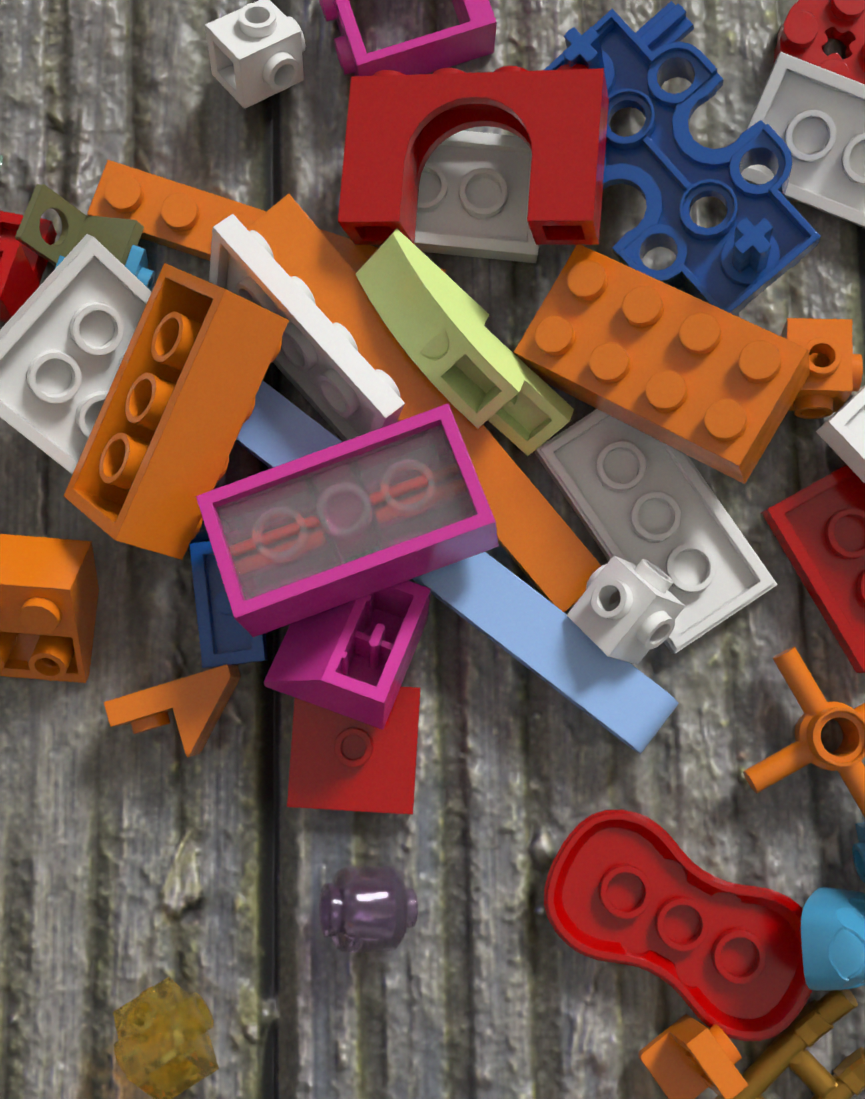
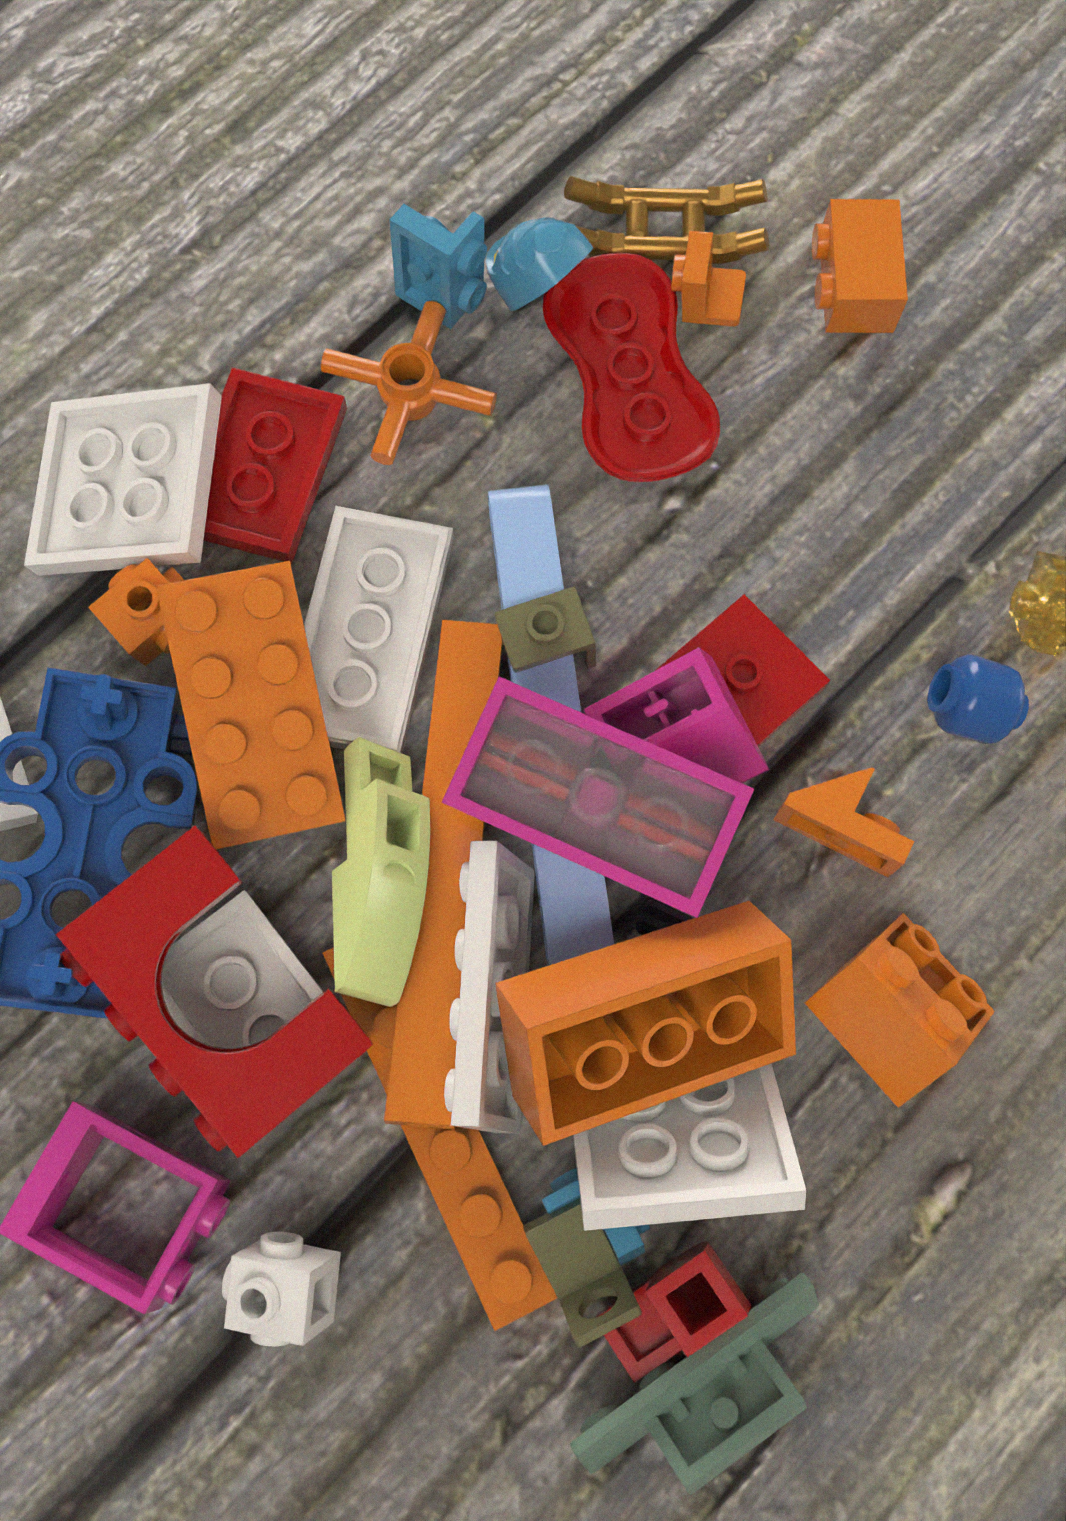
camera: 140 degrees left, 10 degrees down
blue plate [189,541,268,668] -> none
clear purple head [319,866,418,953] -> none
white brick [567,555,685,665] -> none
none -> olive bracket [494,586,596,673]
none -> blue head [927,654,1029,744]

